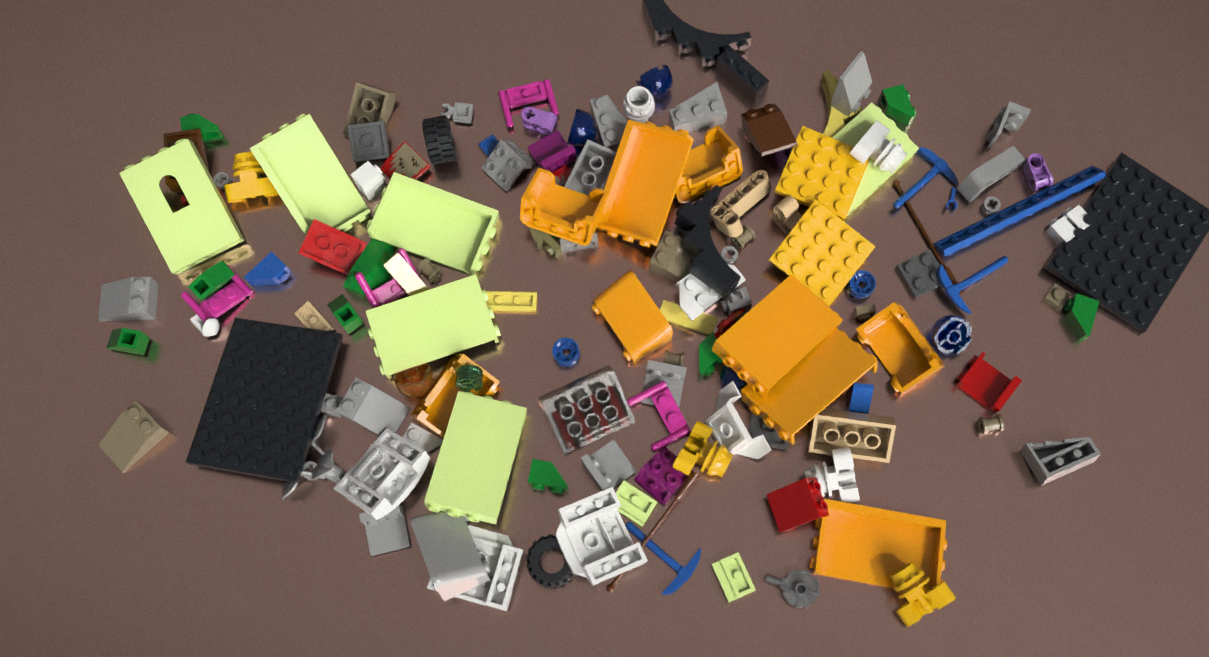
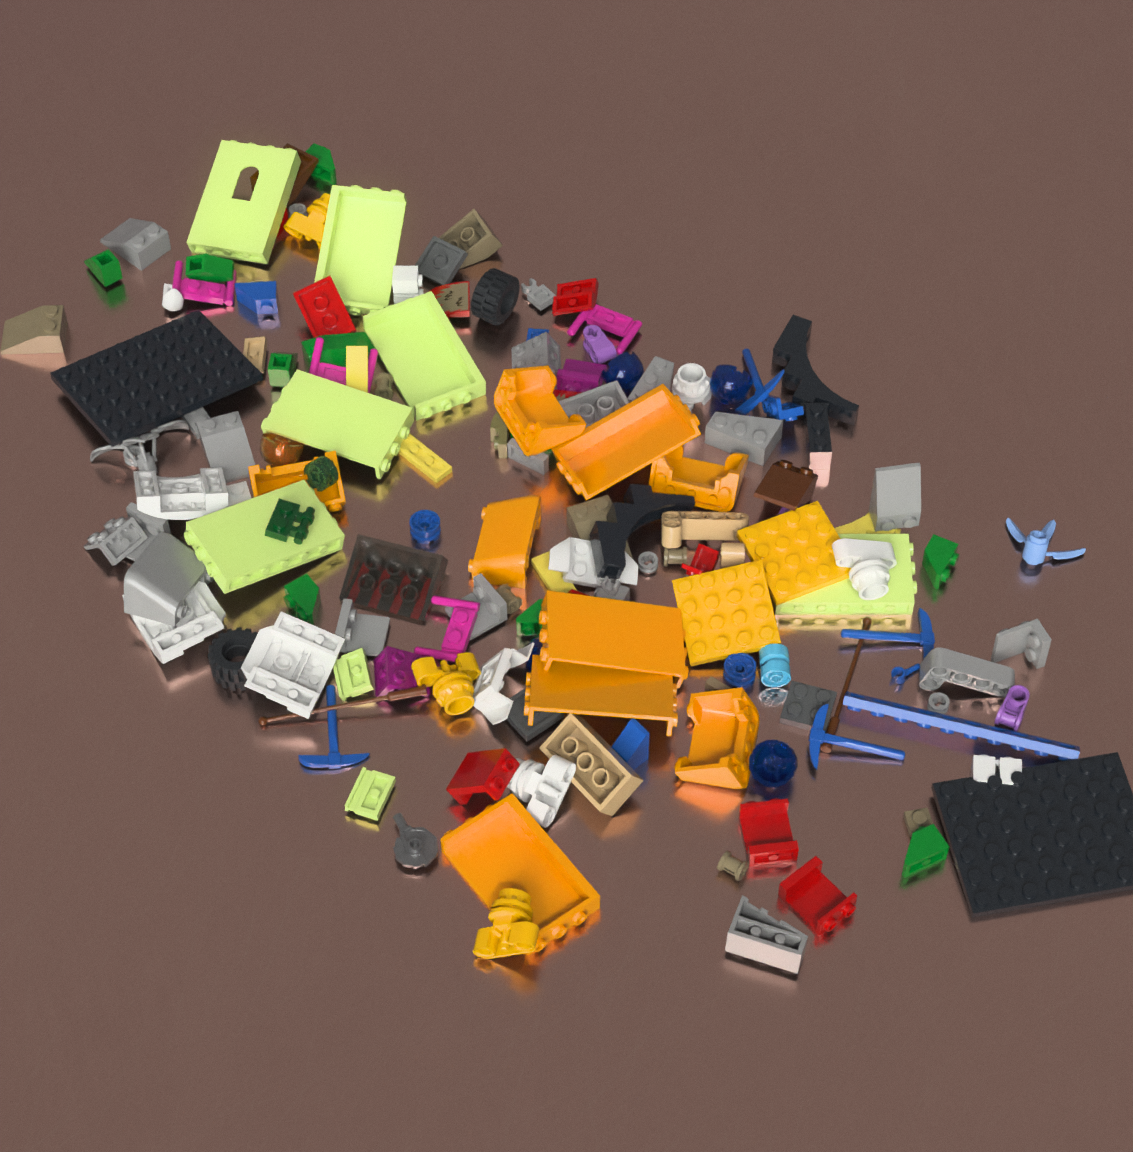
camera: 40 degrees right, 20 degrees down
none -> light grey bracket [83,516,148,565]
none -> dark green plate [265,498,315,545]
none -> red slope [552,278,599,316]
none -> red bracket [681,543,721,576]
none -> blue piece [735,349,785,415]
none -> medium azure wheel [759,644,791,687]
none -> blue bracket [762,395,804,421]
none -> red panel [778,856,857,936]
none -> light blue plant [1006,517,1086,565]

